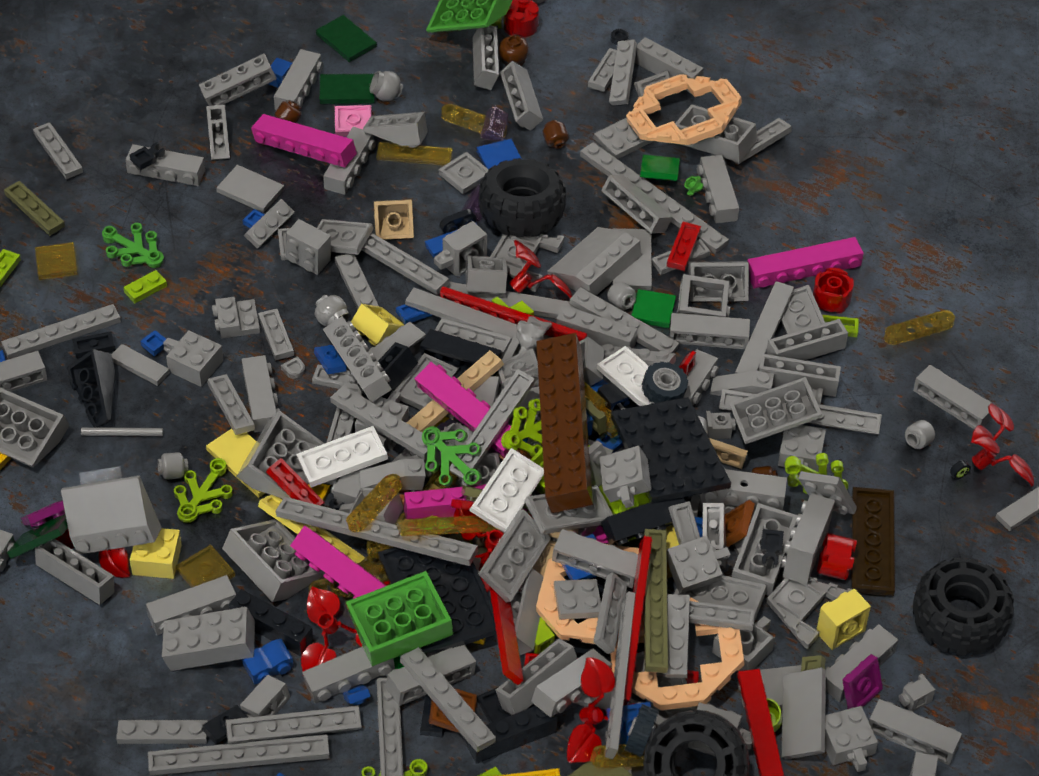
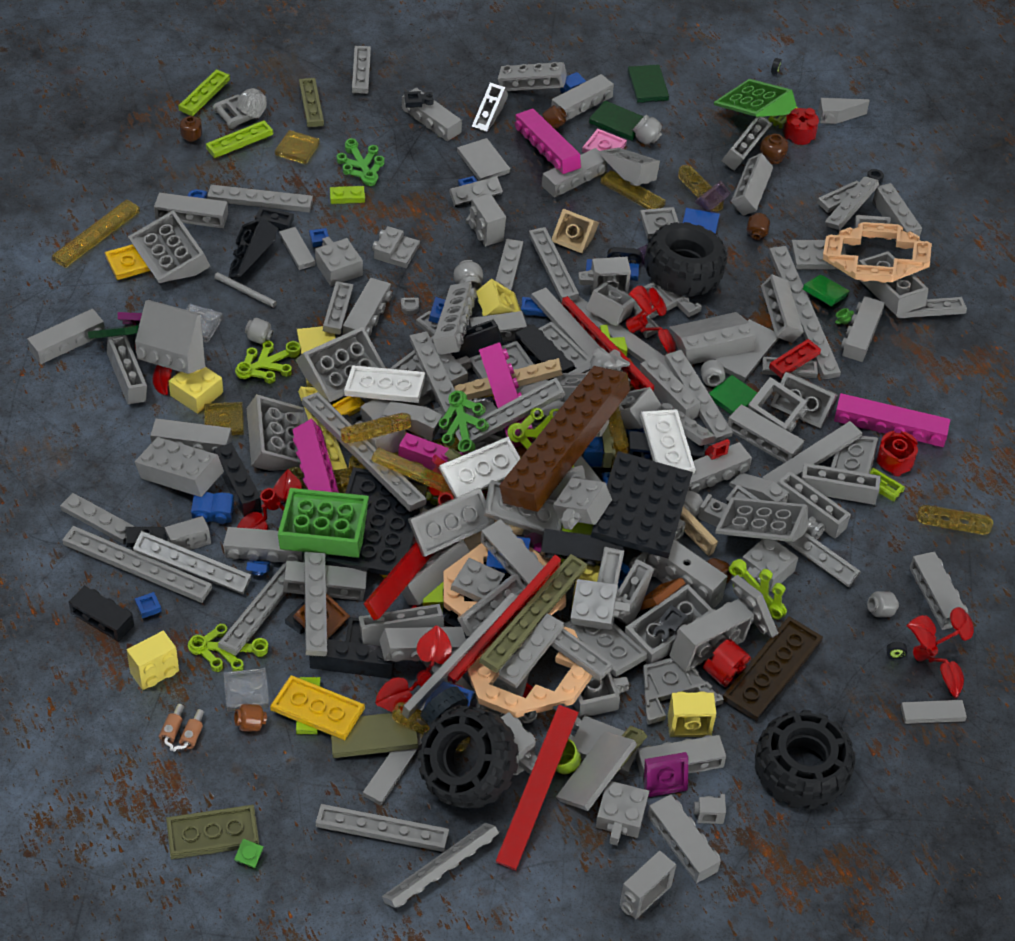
camera: 30 degrees right, 0 degrees up
light grey plate [258,308,294,361] -> none
red plate [266,458,324,506] -> none
light grey tile [317,219,374,255] -> none
black wheel [642,361,688,403] -> none

